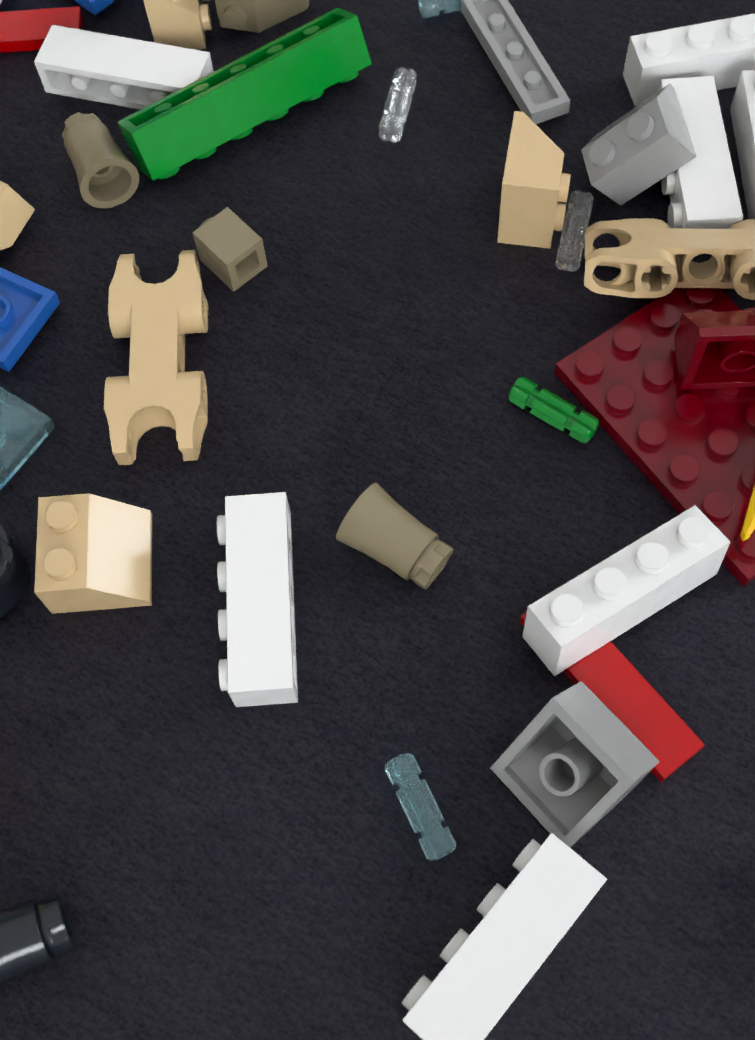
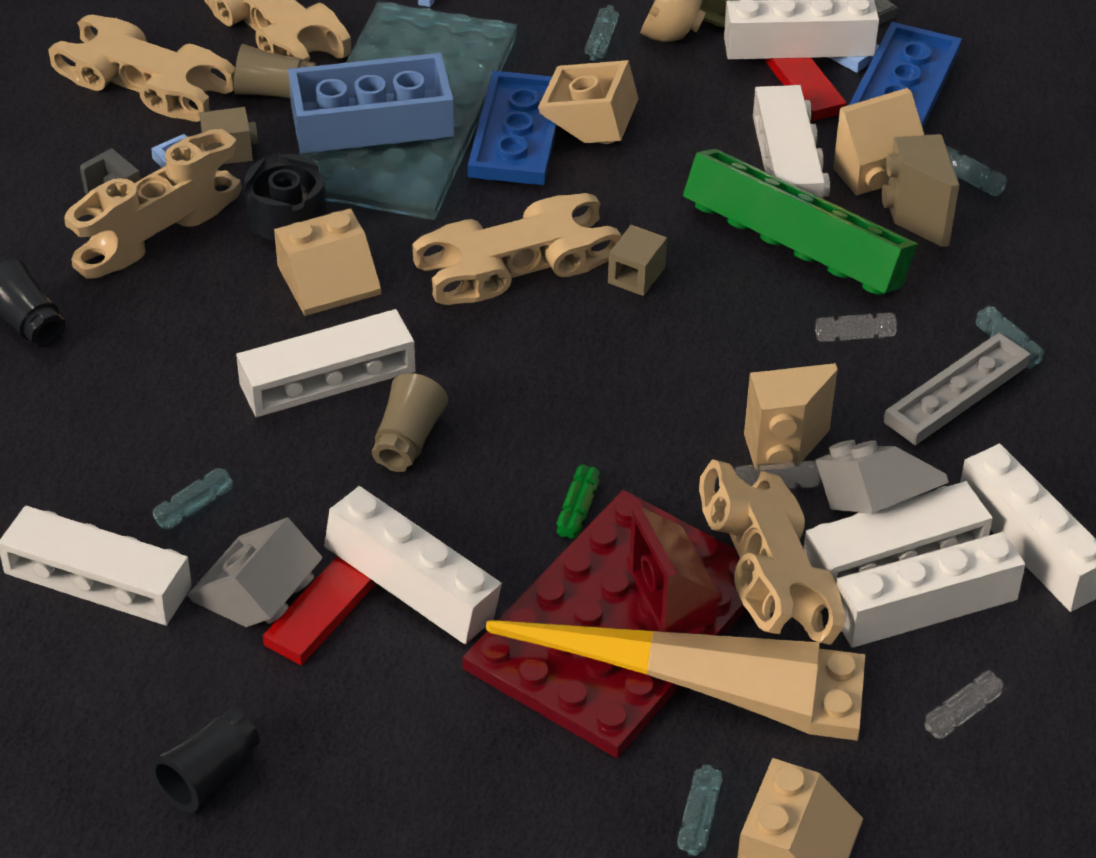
camera: 65 degrees right, 20 degrees down
dark tan plant [62,112,139,209] -> none

